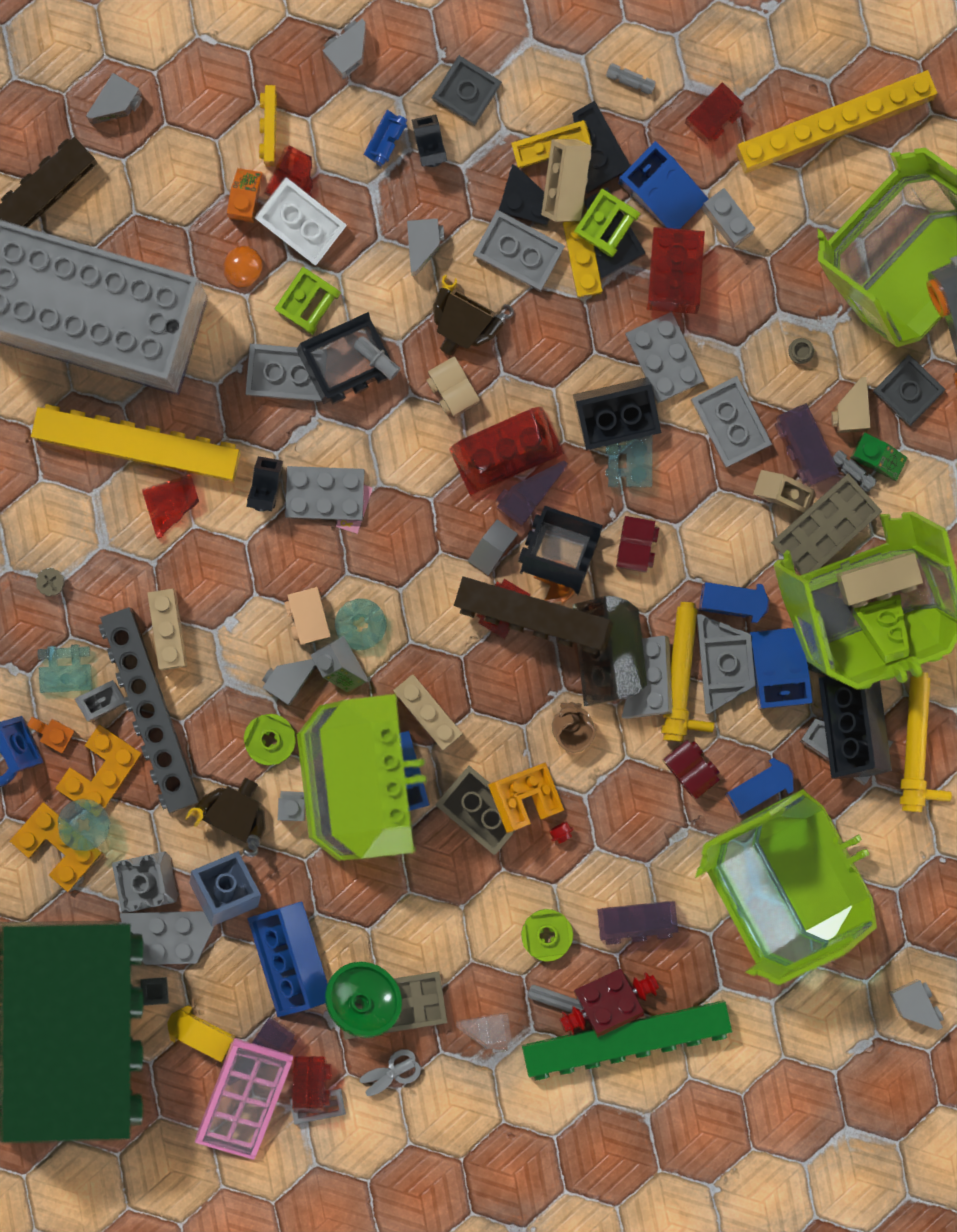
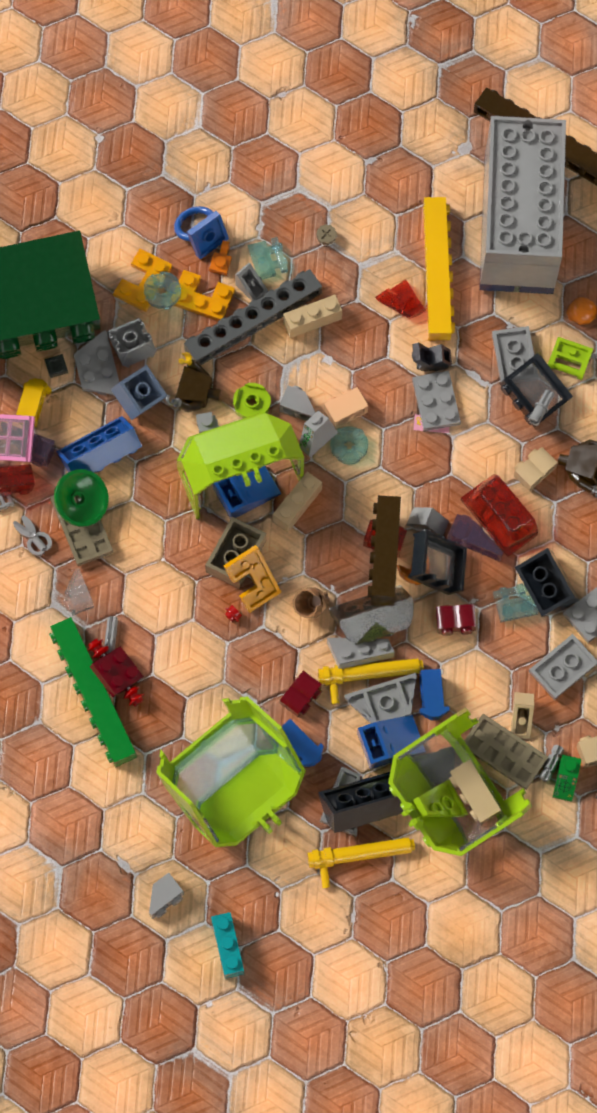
camera: 75 degrees right, 15 degrees down
lime plate [521,909,573,961] -> none
clear purple brick [596,900,678,945] -> none
clear purple brick [775,403,839,487] -> none

